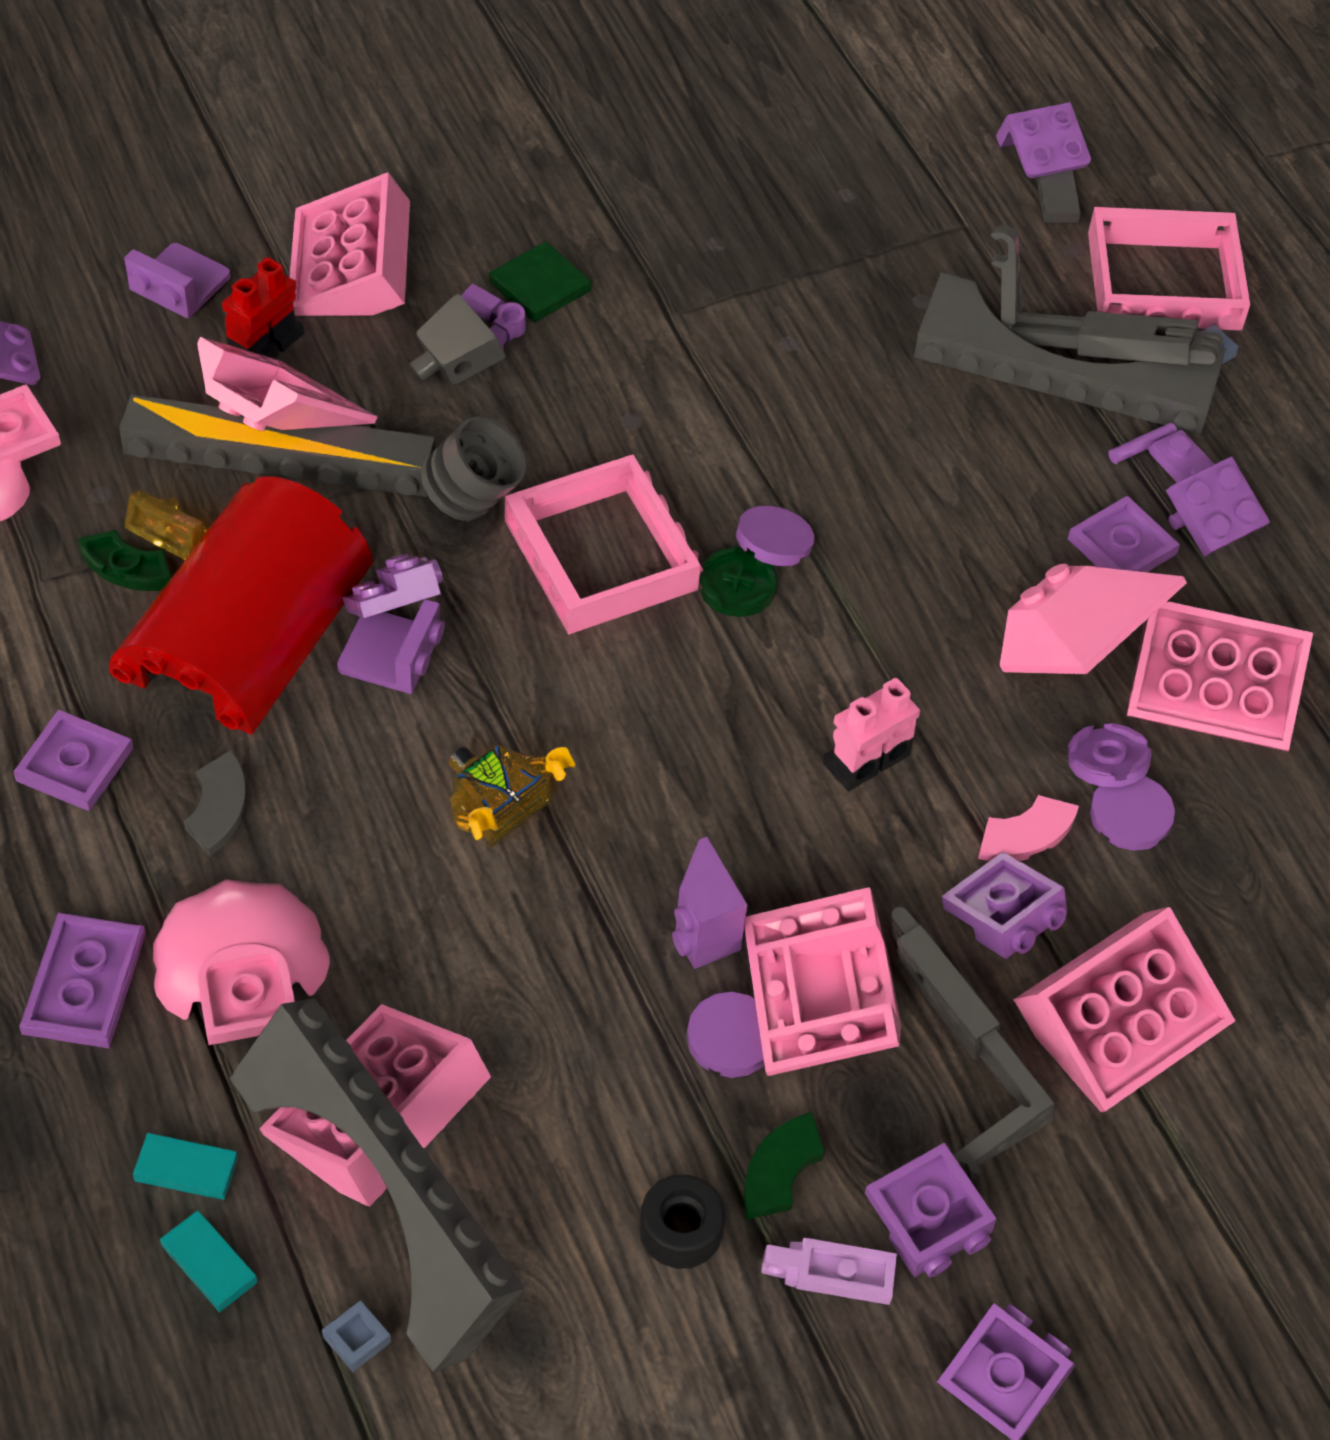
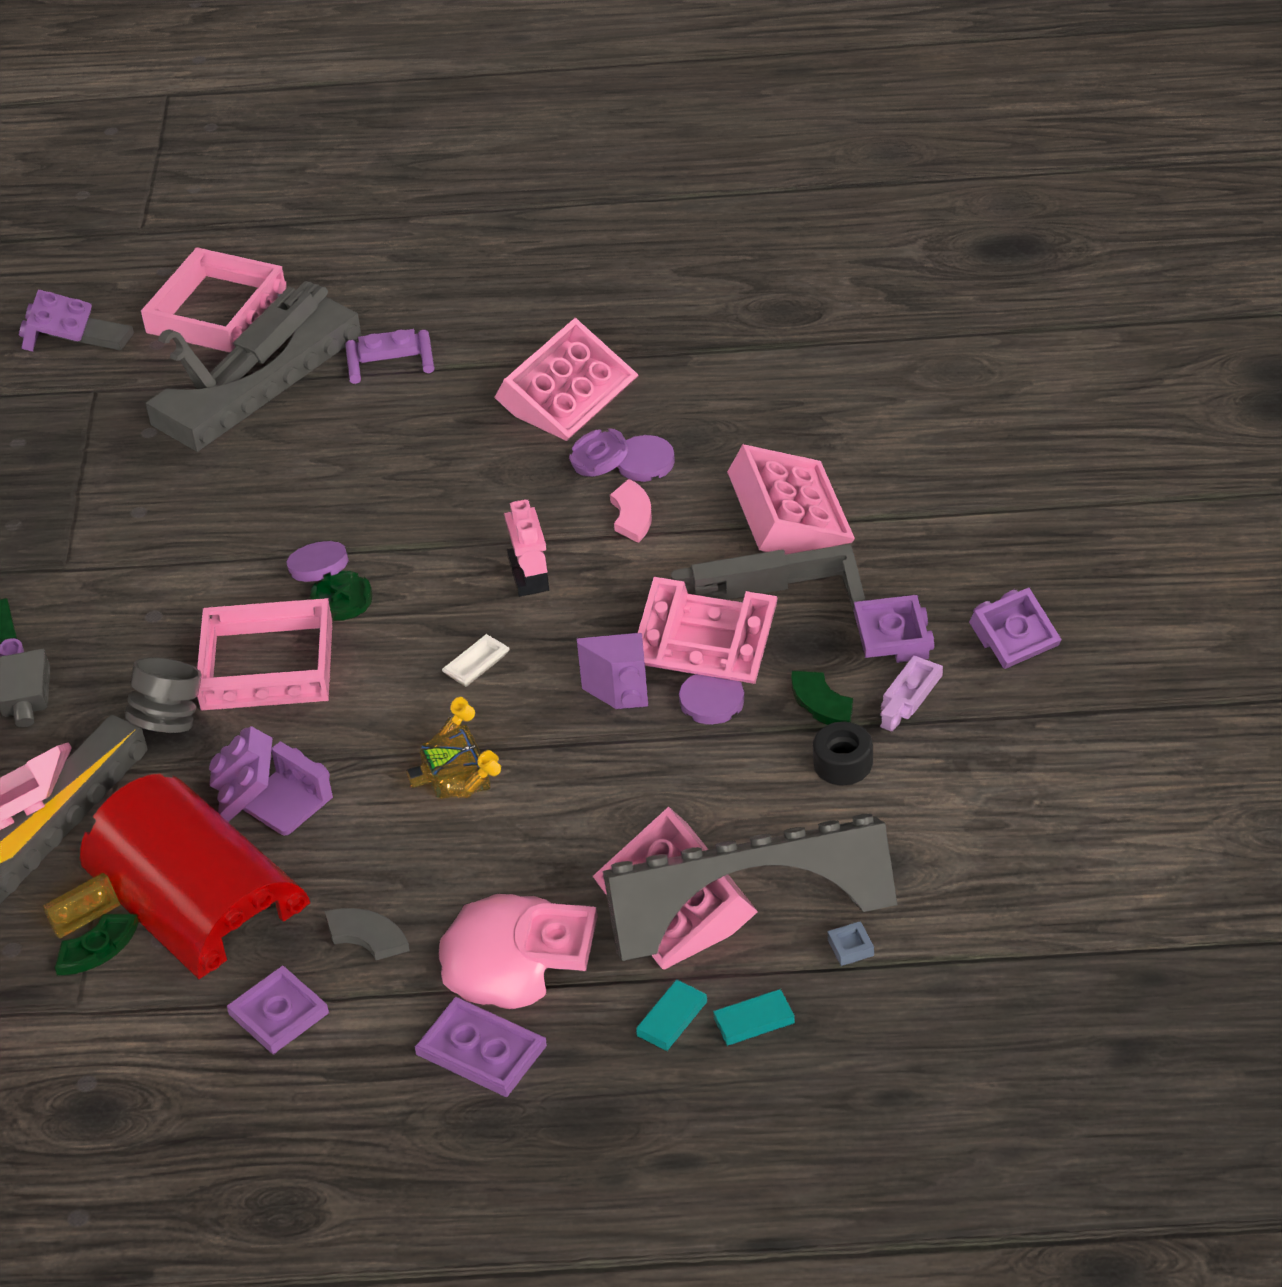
camera: 60 degrees left, 10 degrees down
medium lavender plate [941,852,1068,959] -> none
bright pink slope [1000,564,1187,674] -> none
medium lavender plate [1068,496,1180,572] -> none
medium lavender plate [1166,456,1270,557] -> none
none -> white tile [442,634,509,687]

